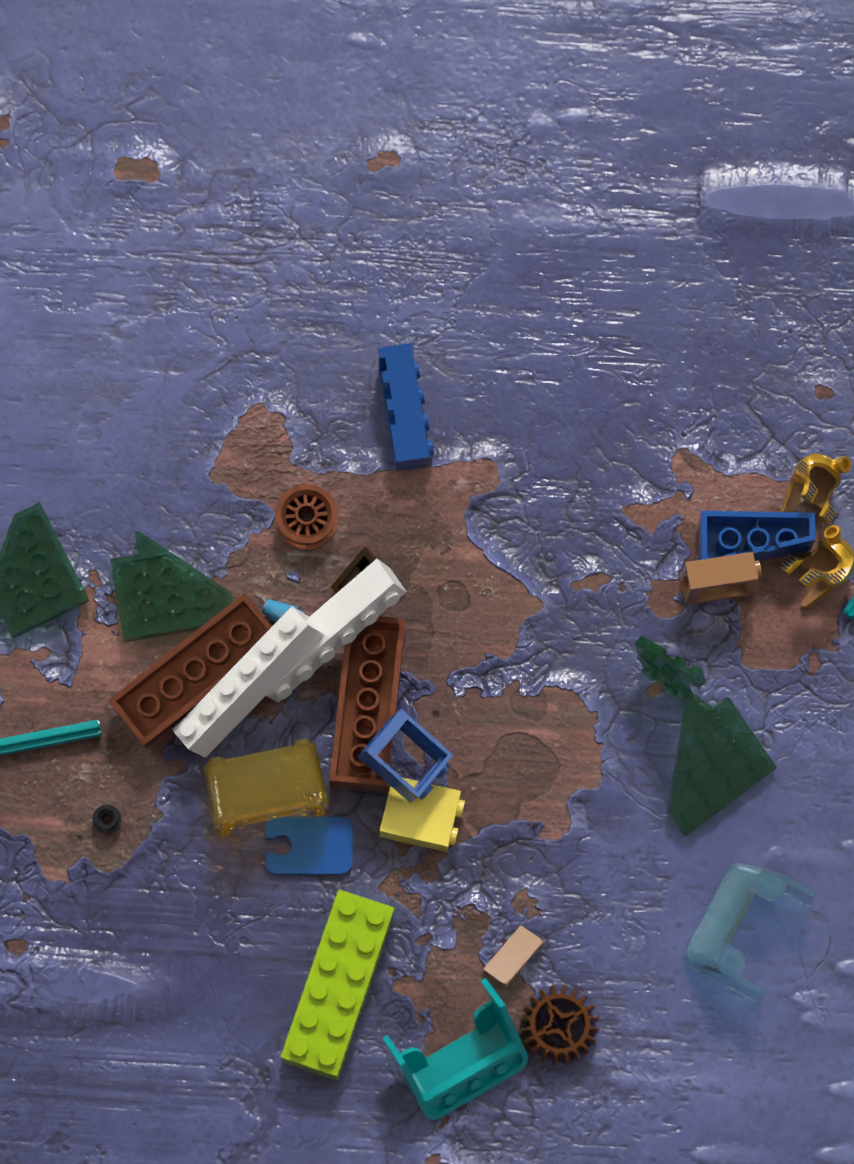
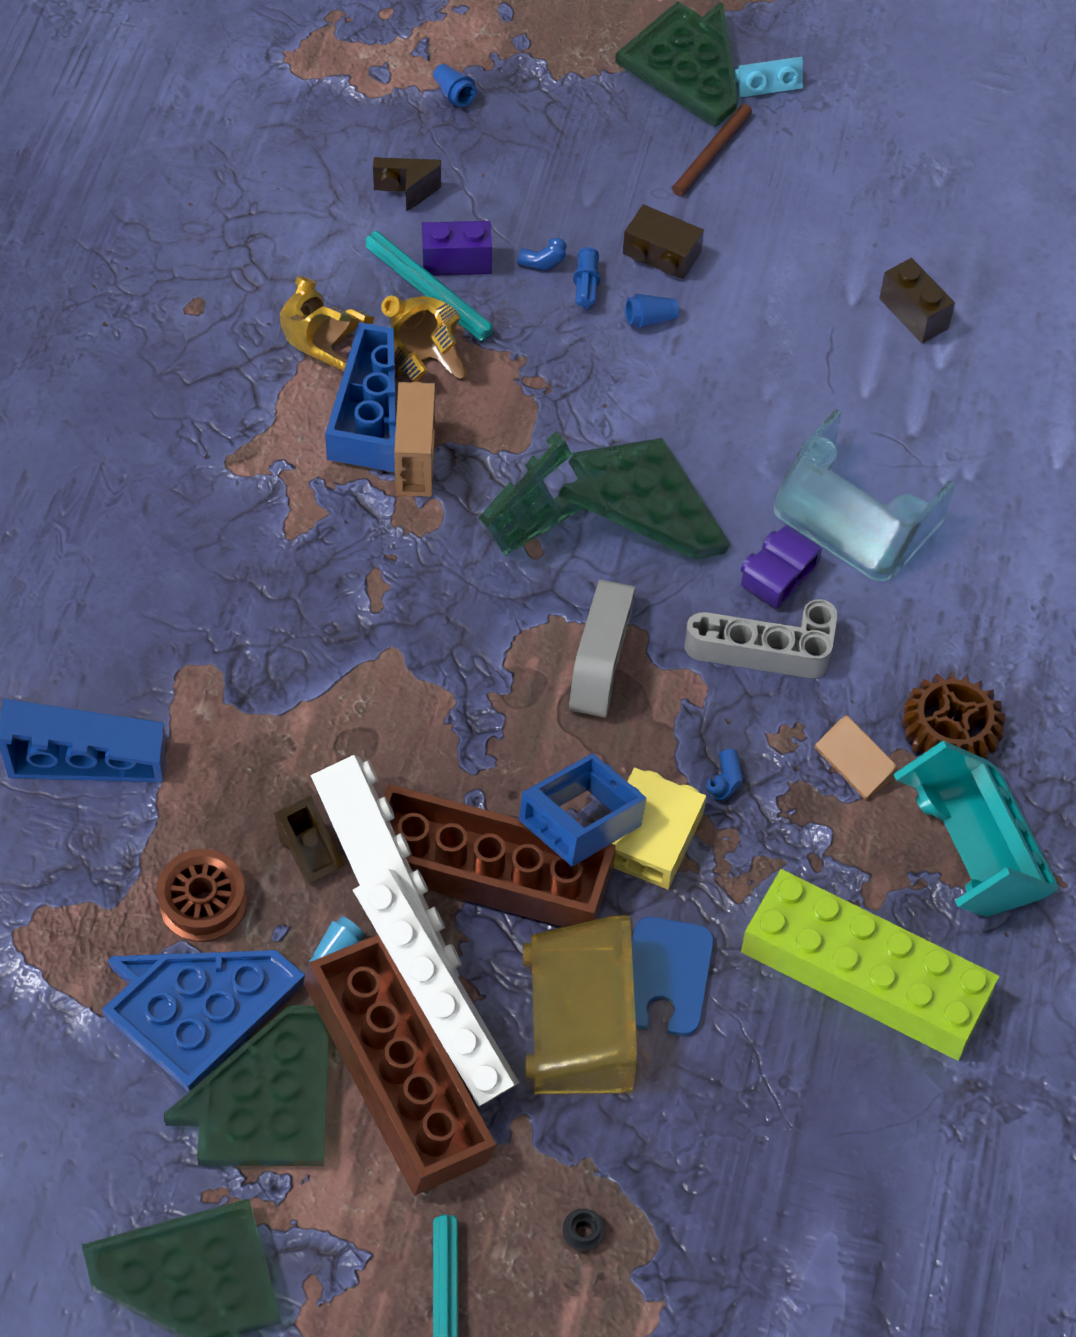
camera: 80 degrees left, 15 degrees down
none -> blue wing [102,950,305,1093]
none -> light grey beam [569,579,636,718]
none -> light grey beam [684,599,837,678]
none -> blue arm [706,749,743,800]
none -> dark purple brick [741,525,823,609]

